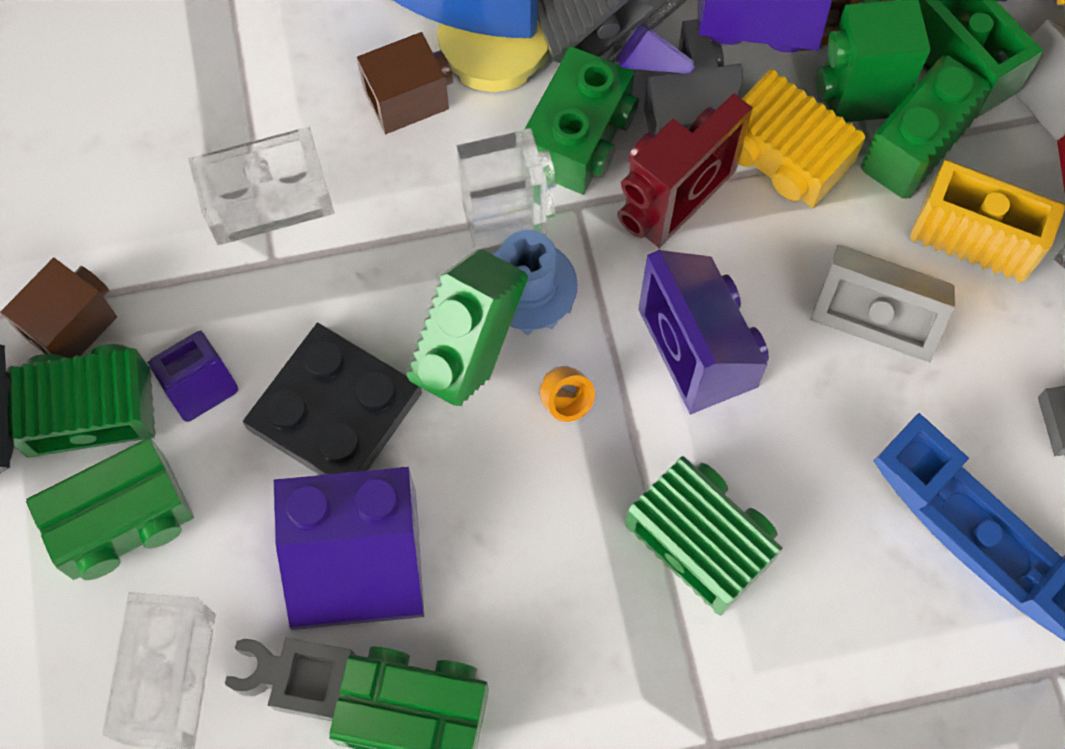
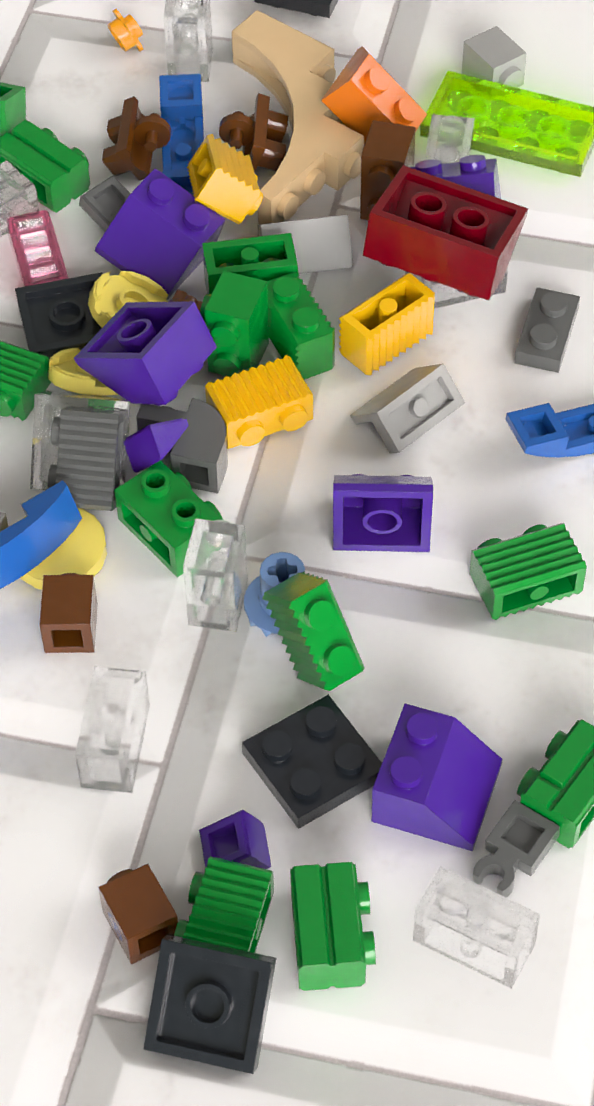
camera: 65 degrees left, 15 degrees down
light orange hinge [539,366,595,422] -> none
dark red plate [617,93,753,248] -> none

